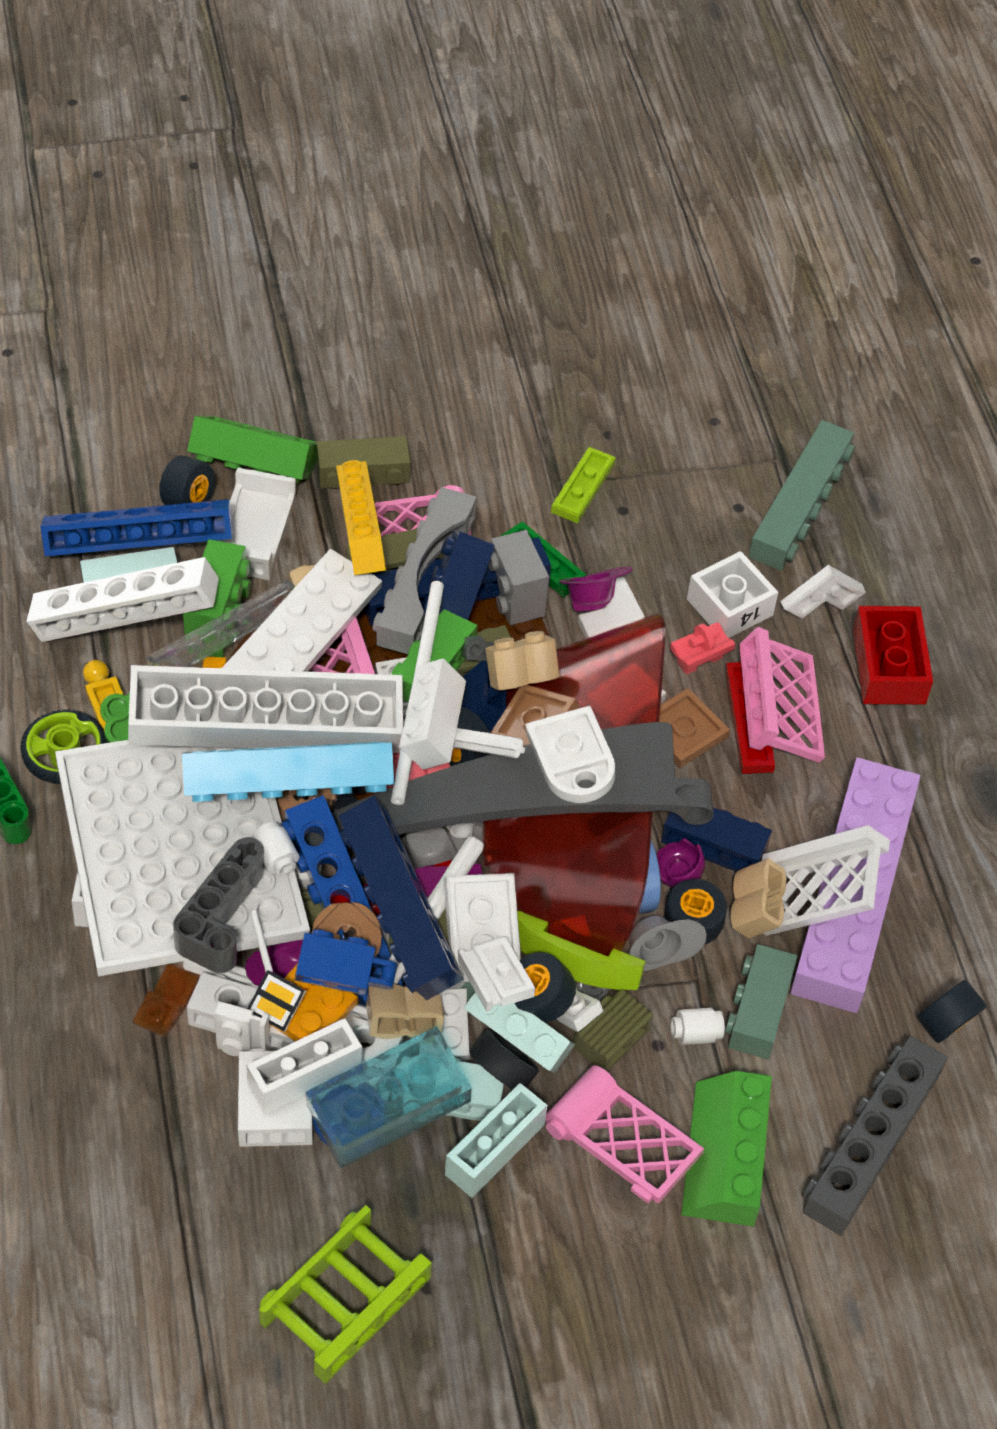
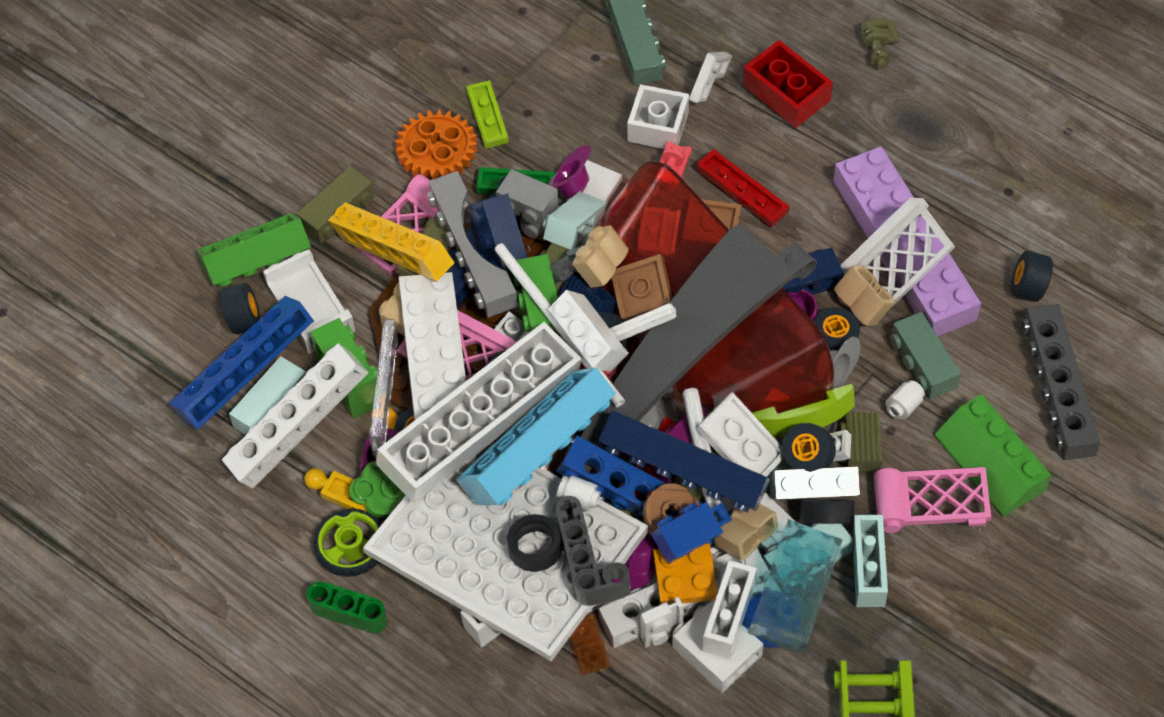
camera: 35 degrees left, 5 degrees up
piece [247,909,306,1032] -> none
white plate [457,937,535,1012] -> none
white tile [525,706,615,803] -> none
bright pink fence [739,627,825,762] -> none
none -> orange gear [395,109,477,180]
none -> black tyre [507,514,563,572]
none -> light aqua brick [543,192,607,250]

